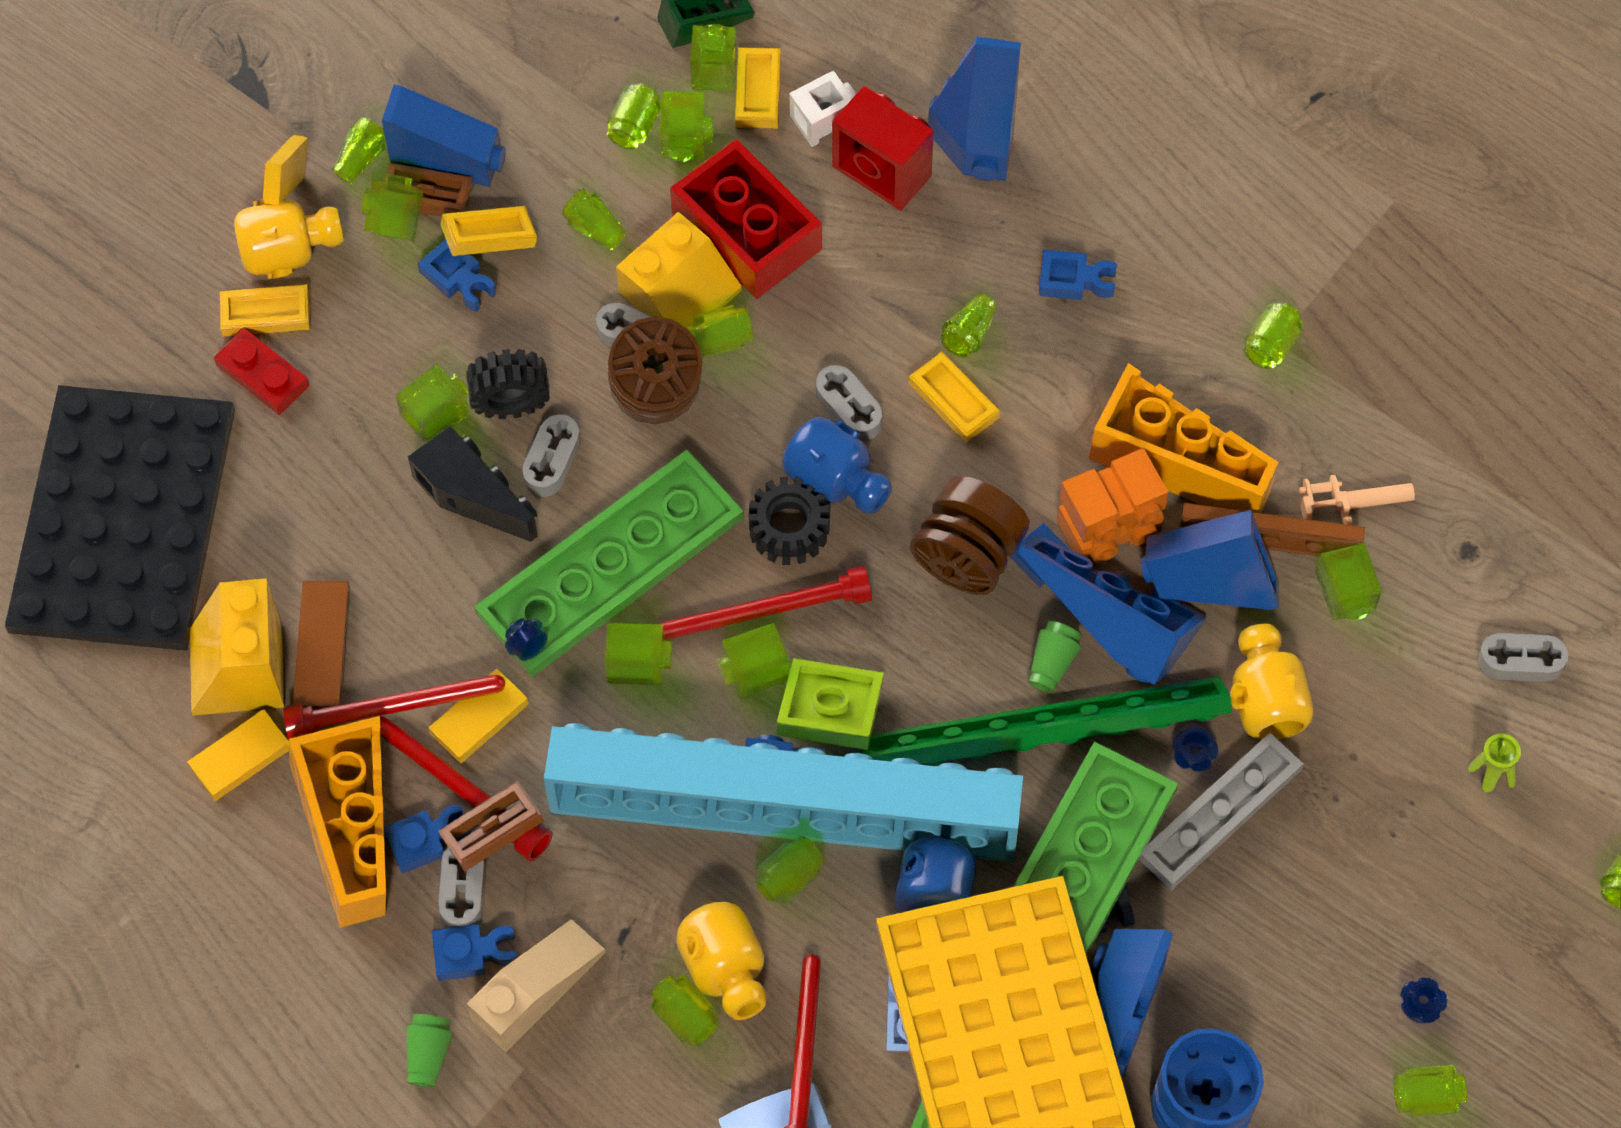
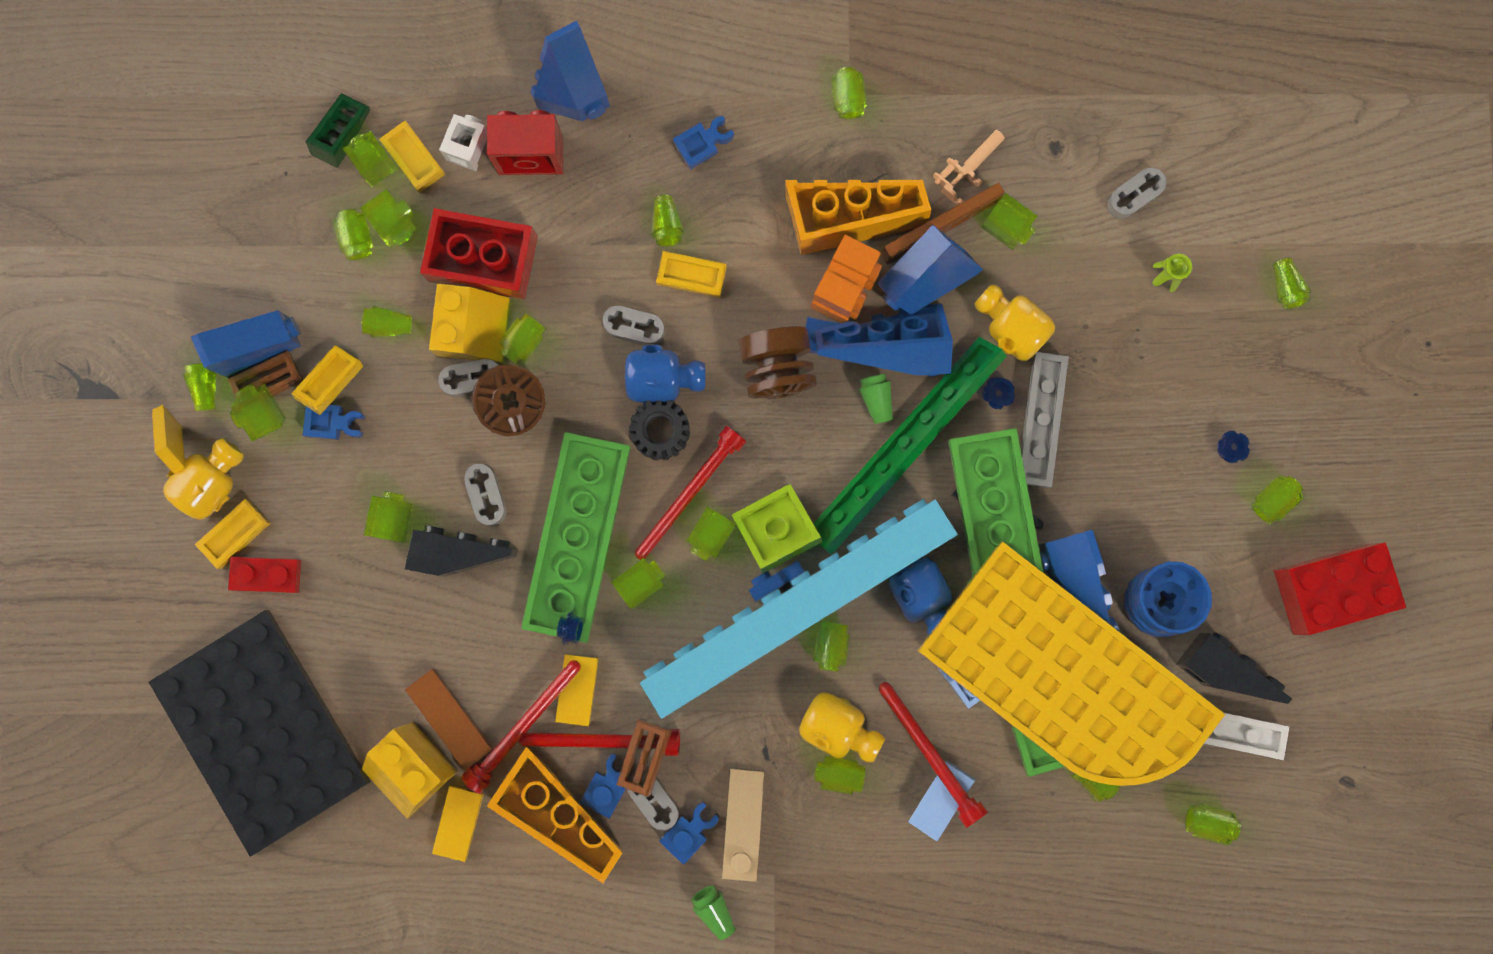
camera: 40 degrees left, 20 degrees up
black tyre [466,349,550,419] -> none

